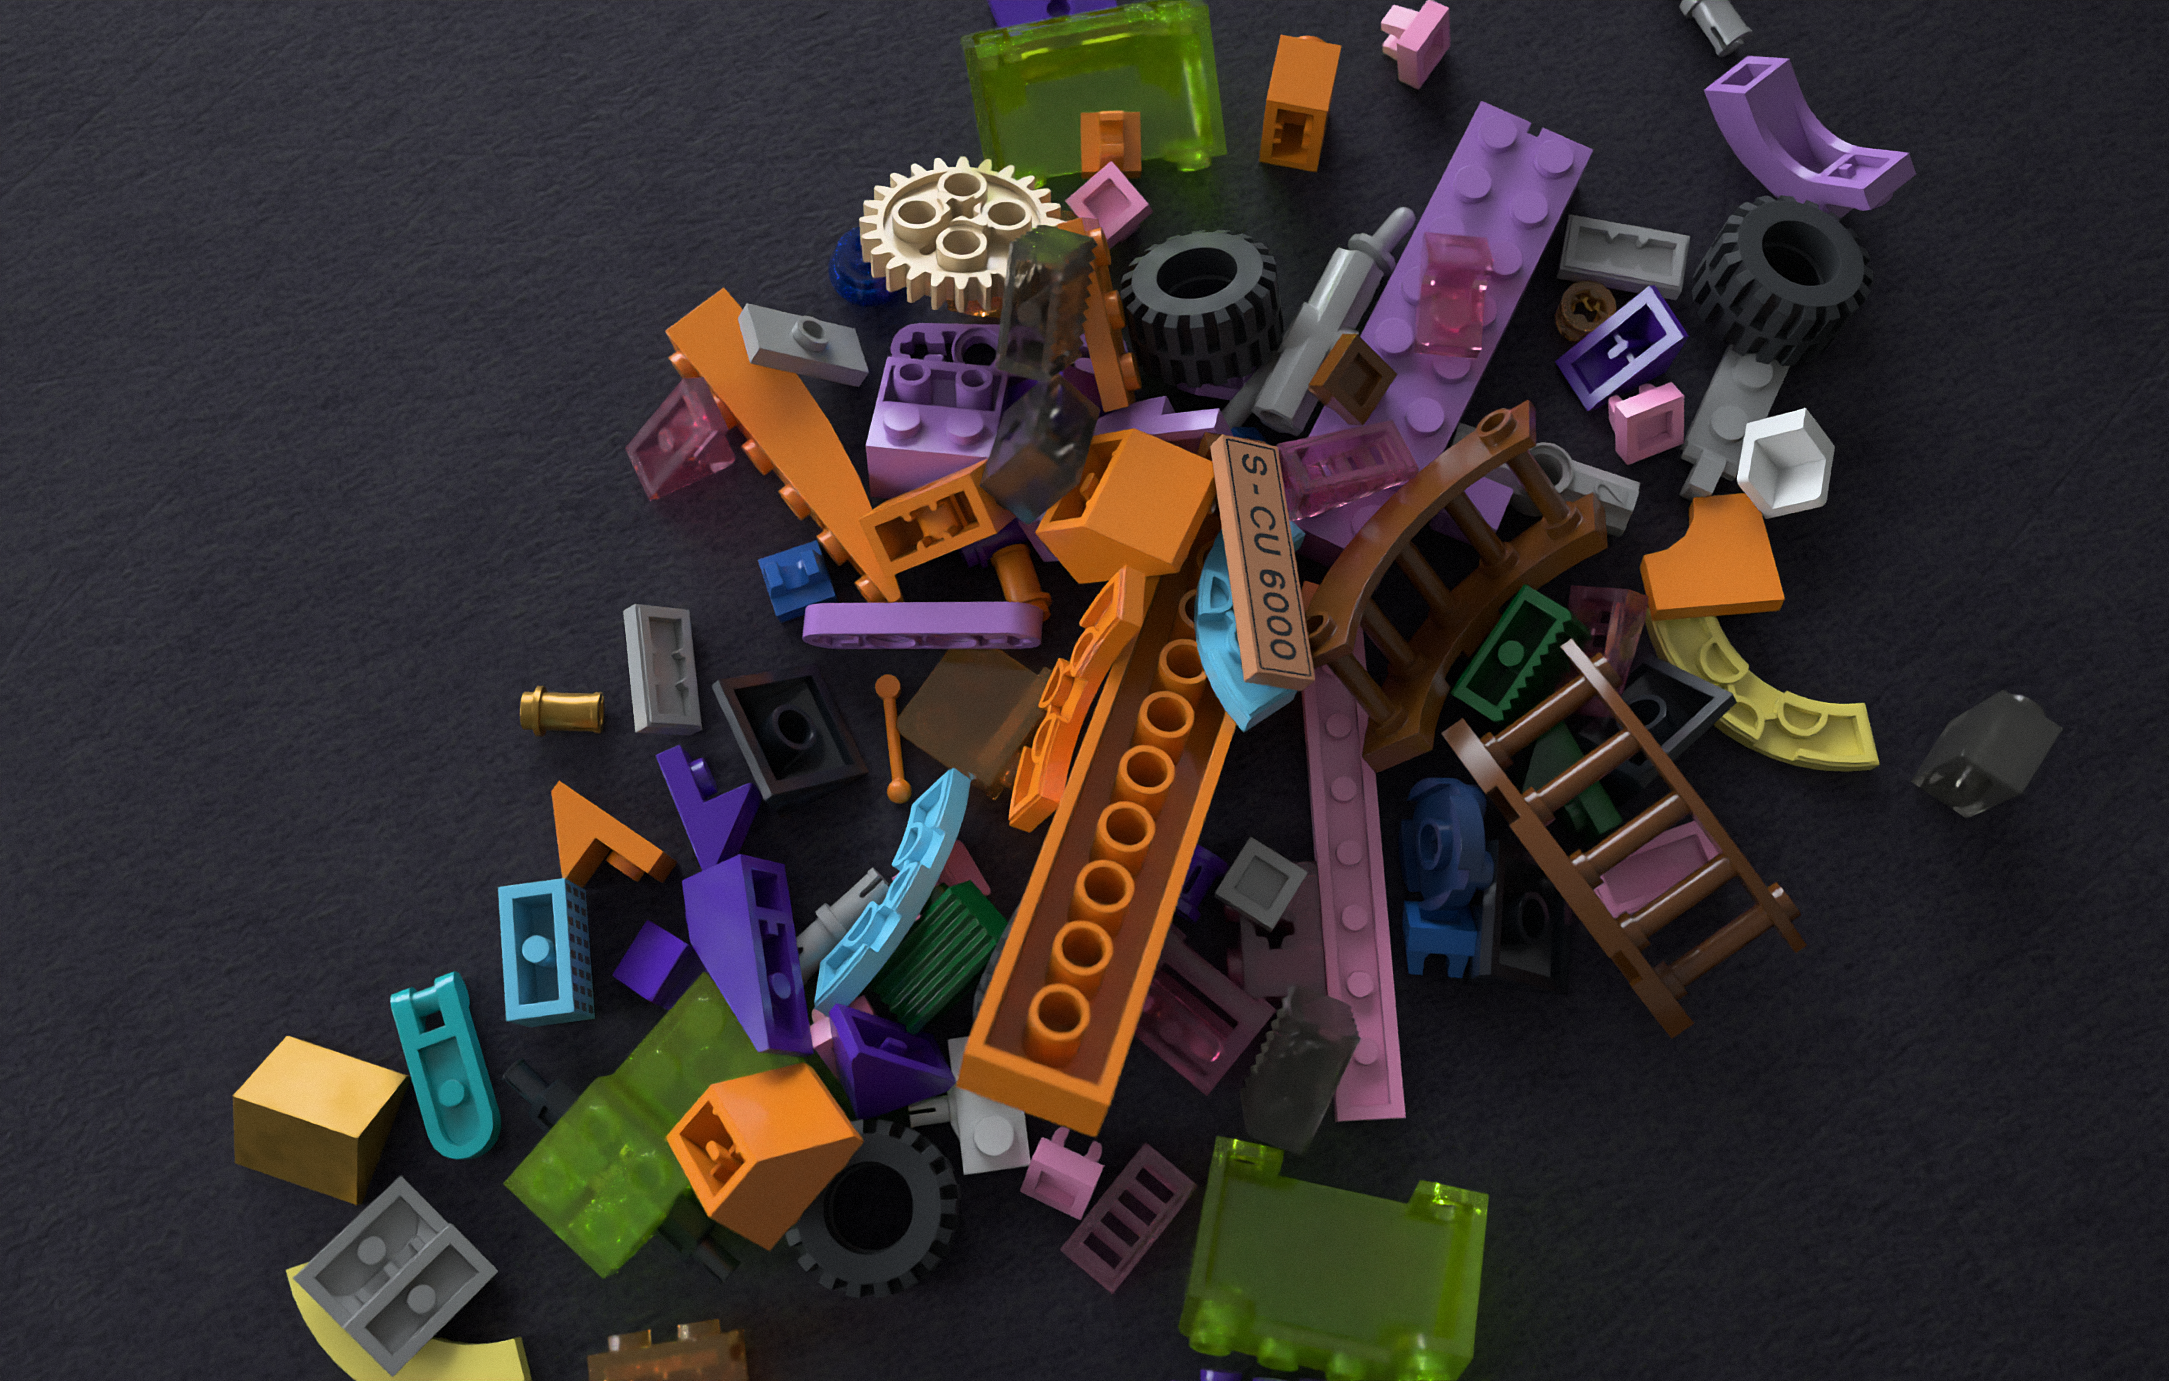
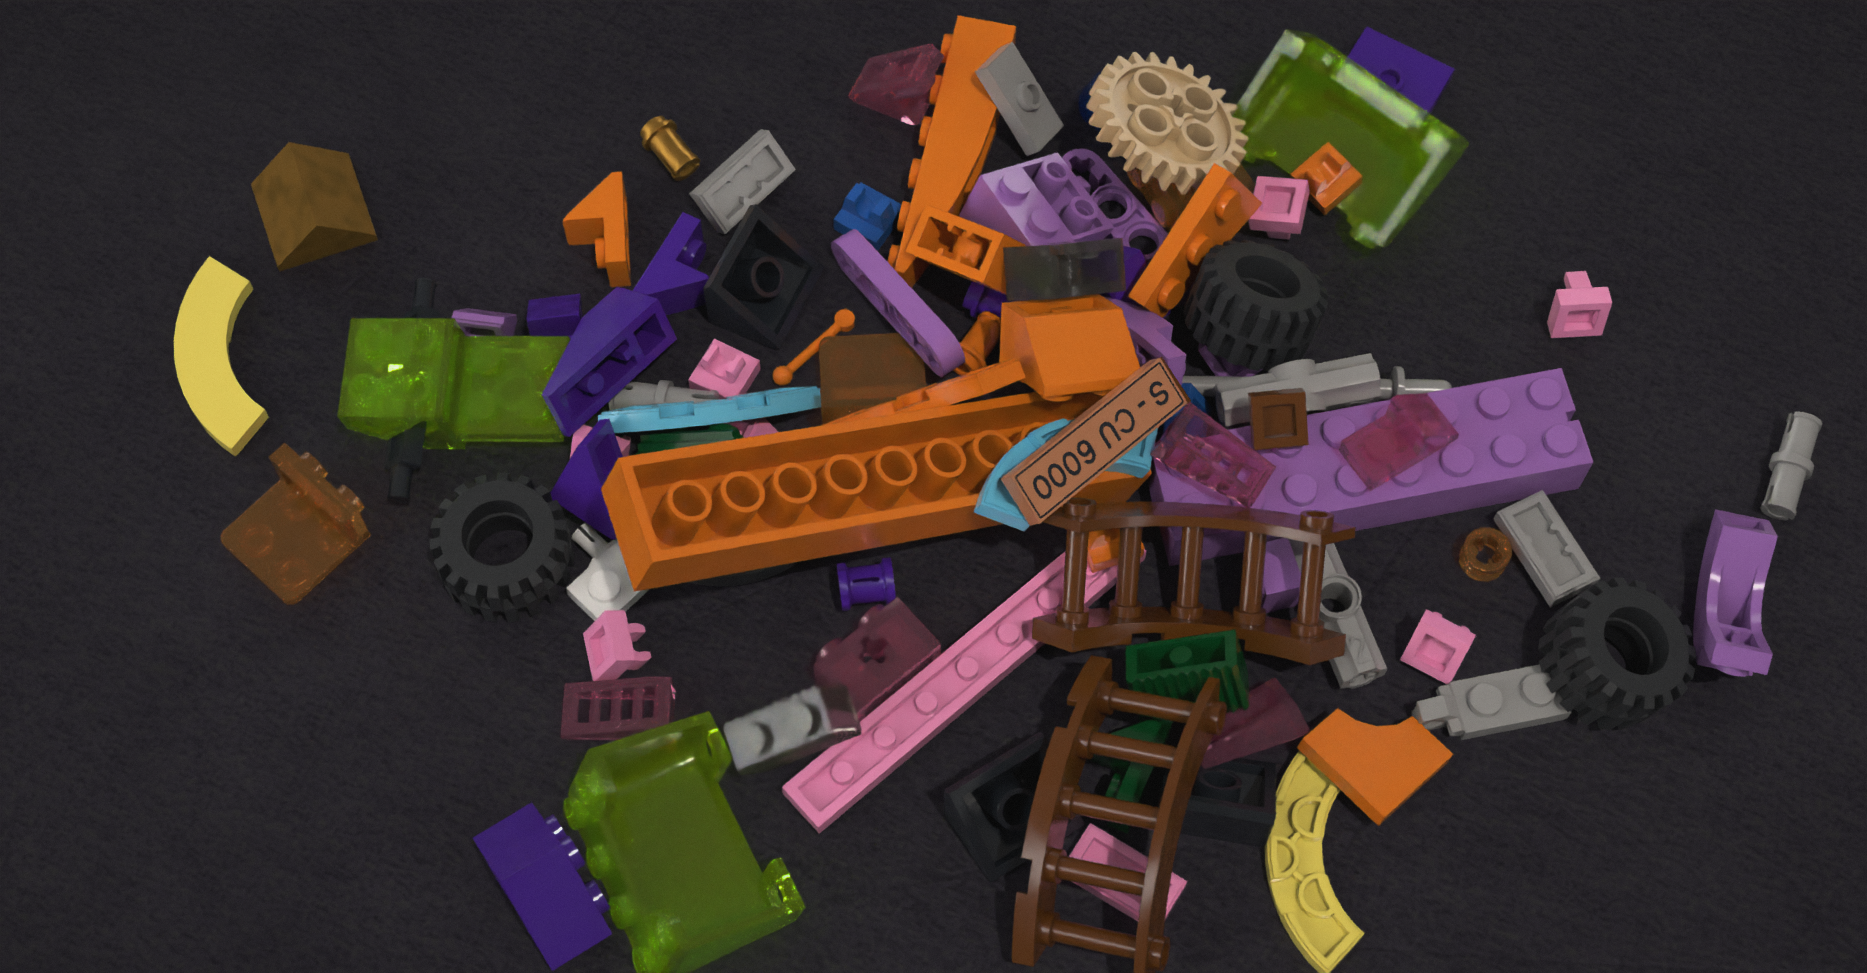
camera: 45 degrees right, 10 degrees down
light grey slope [293,1176,498,1377] -> none
teal plate [390,971,501,1160] -> none
medium azure brick [498,878,595,1027] -> none
orange slope [665,1062,864,1251] -> none
clear smoke brick [995,225,1098,383] -> none
clear pink plate [1133,923,1276,1096] -> none
light grey tile [1214,837,1308,932] -> none
orange brick [1259,35,1341,172] -> none
dark blue plate [1398,778,1494,911] -> none
blue tile [1402,901,1477,978] -> none
dark purple slope [1555,285,1689,411] -> none
white panel [1737,408,1835,519] -> none
none -> medium lavender slope [452,308,517,349]
none -> bright pink tile [688,339,761,399]

